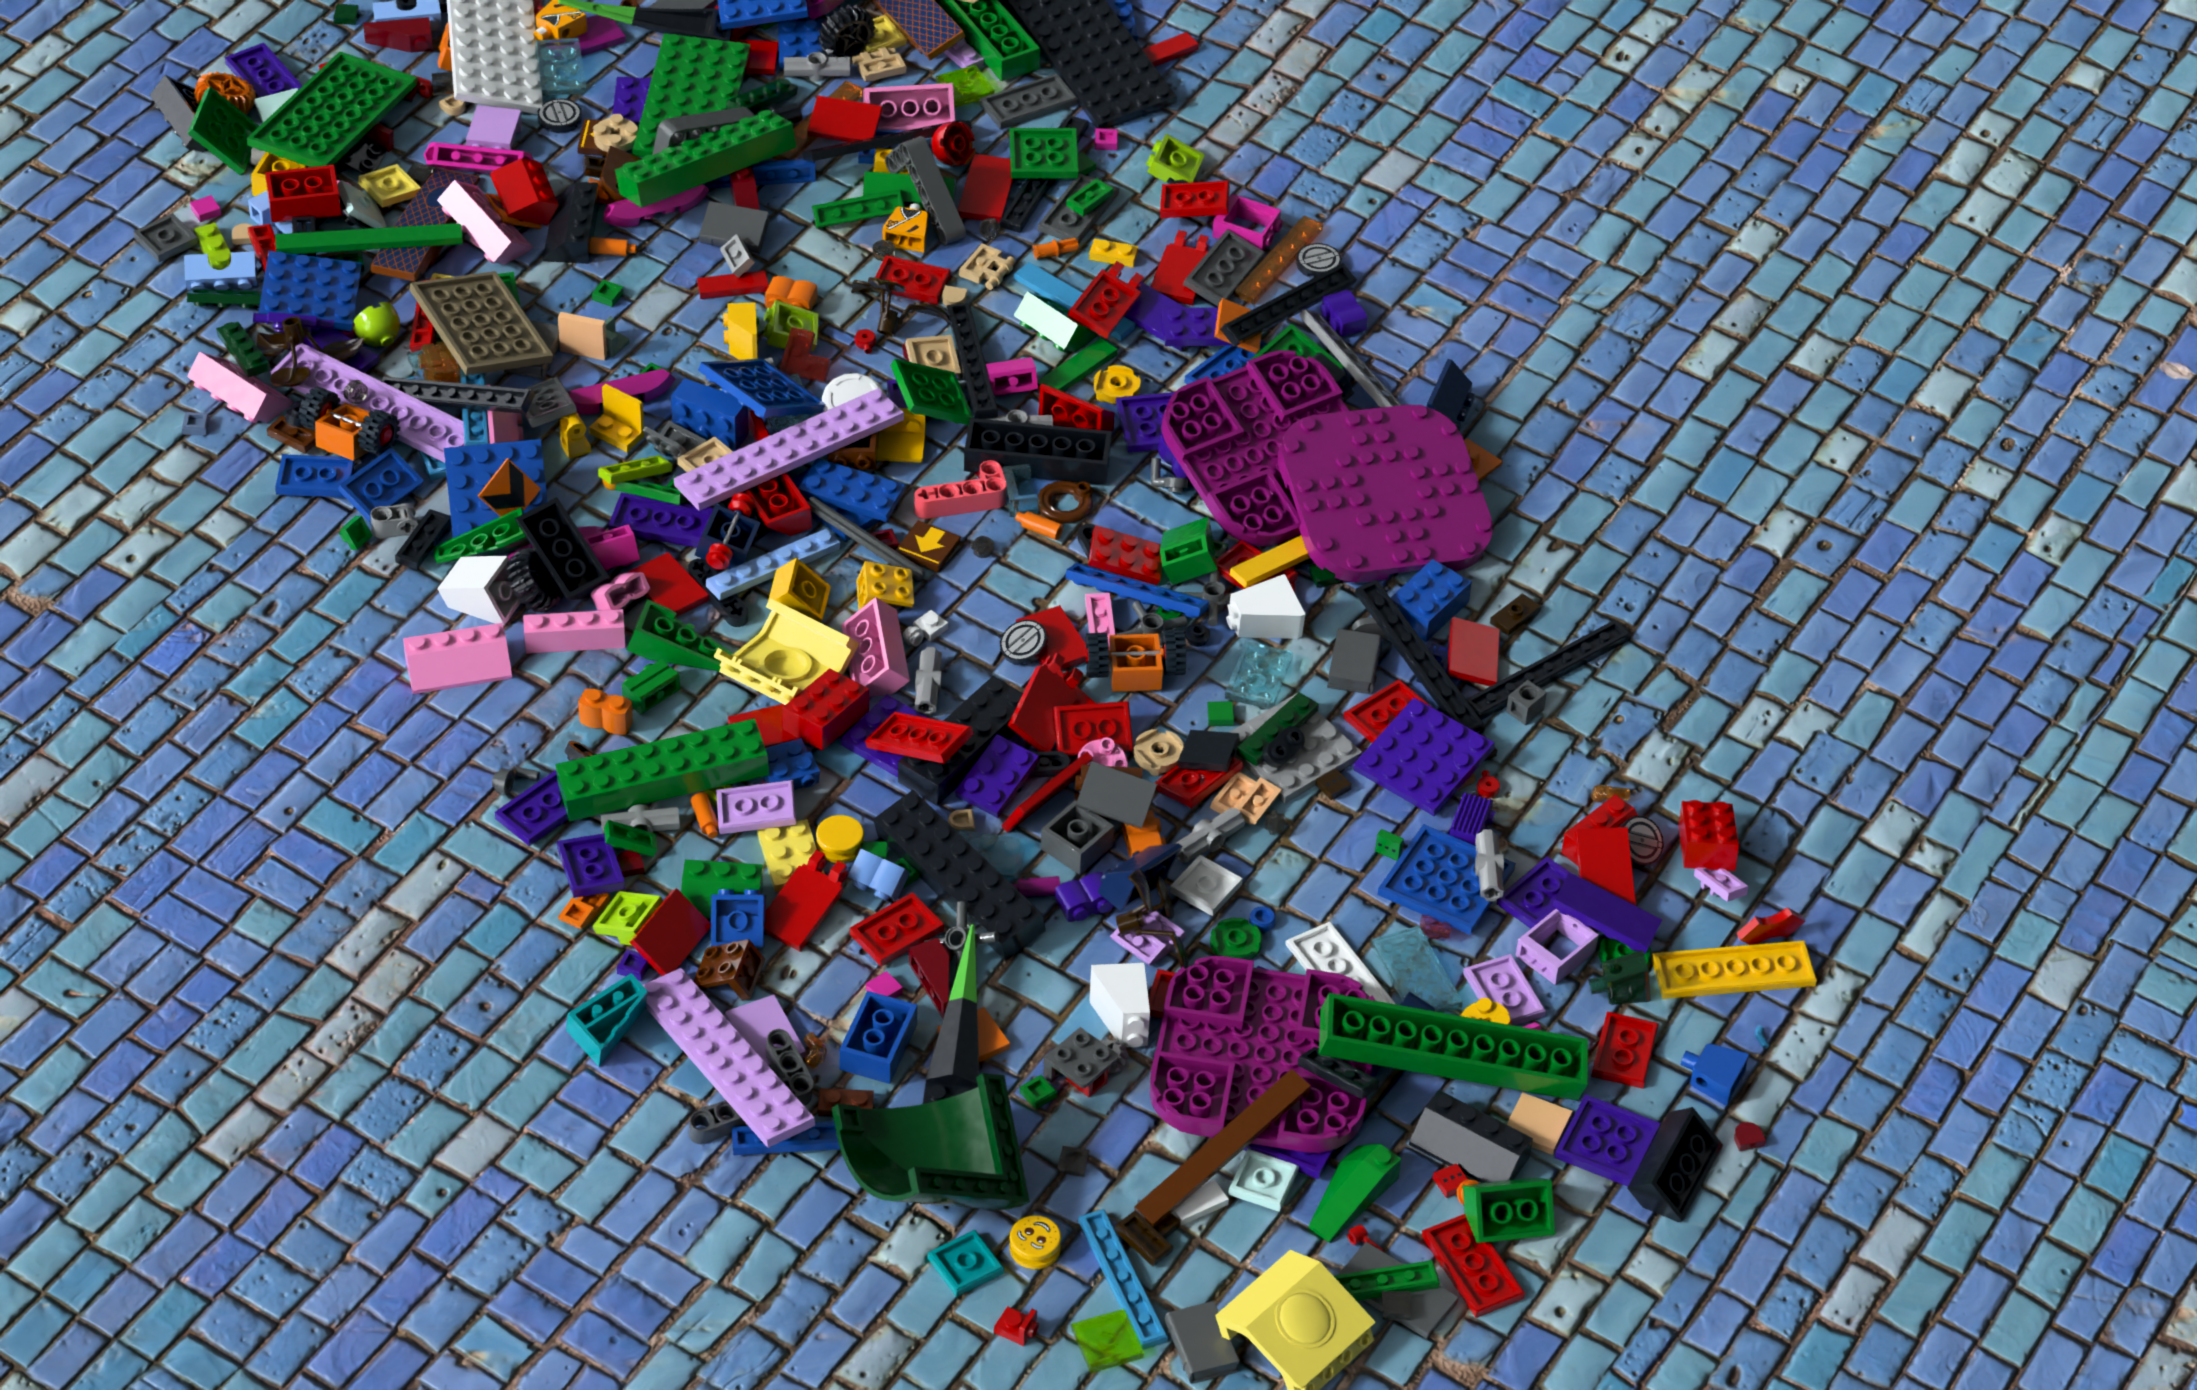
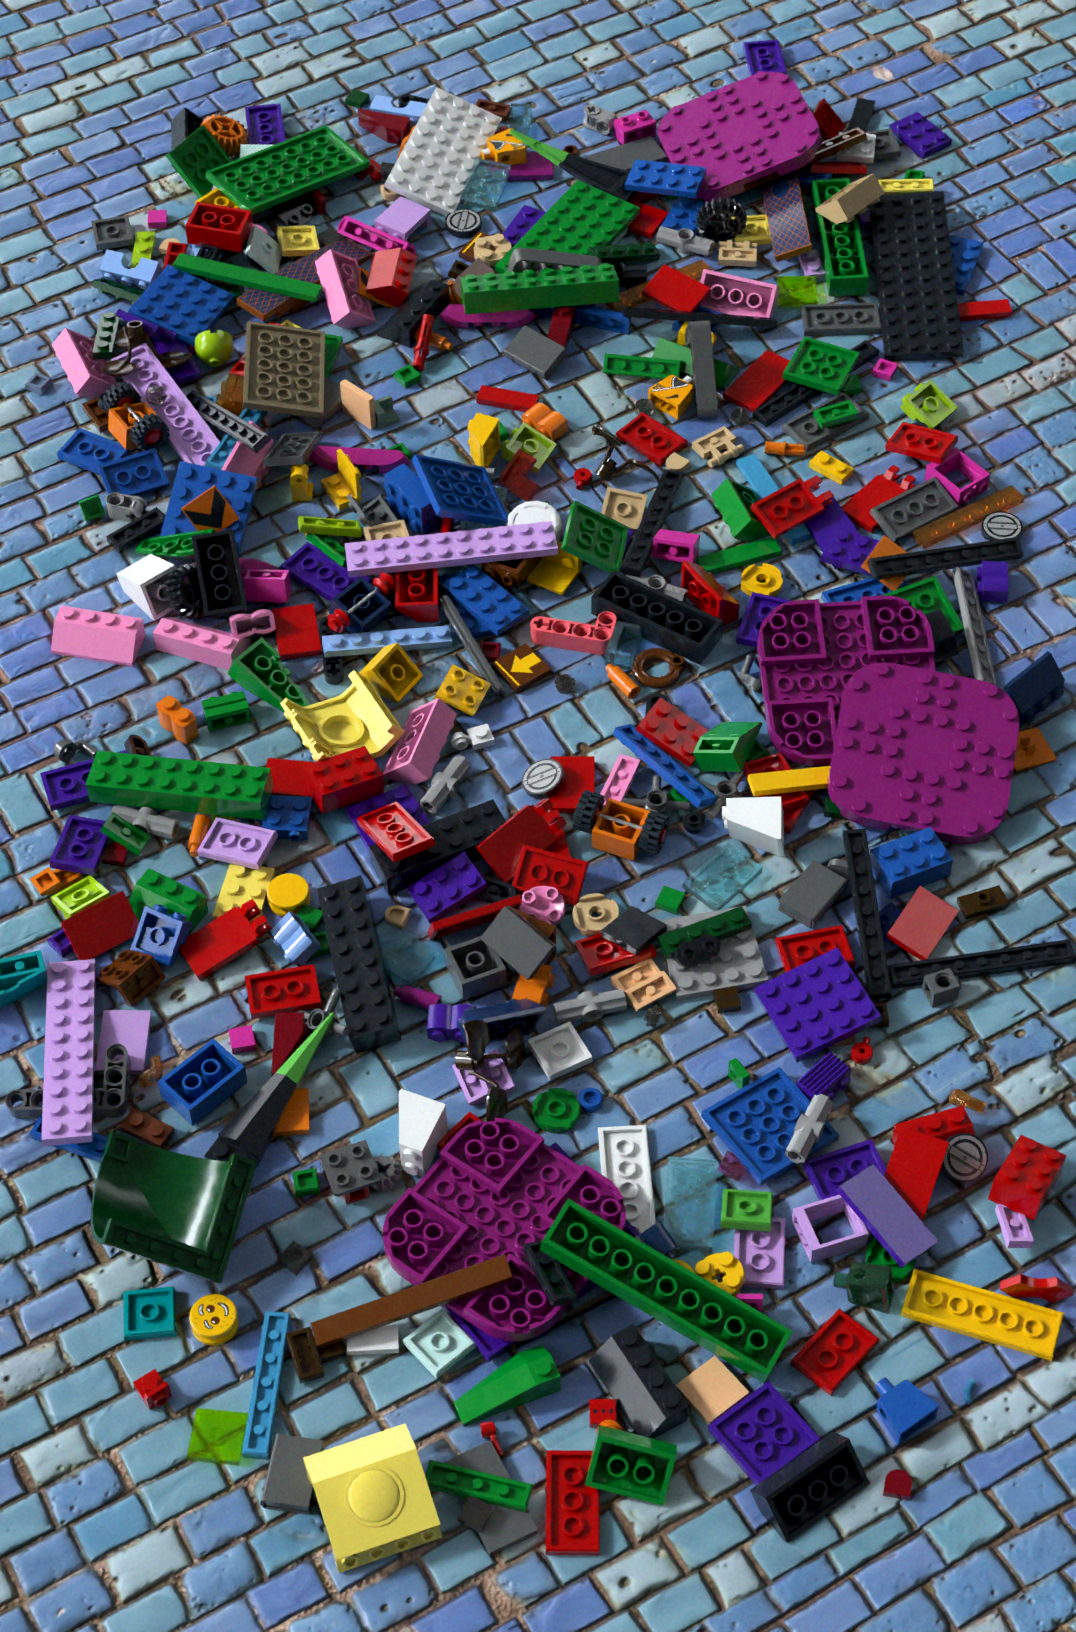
camera: 30 degrees right, 5 degrees up
light grey plate [720,234,755,278] -> none
red cylinder [931,121,975,166] -> none
none -> red pin [412,314,435,371]
none -> bright green tile [720,1189,773,1232]

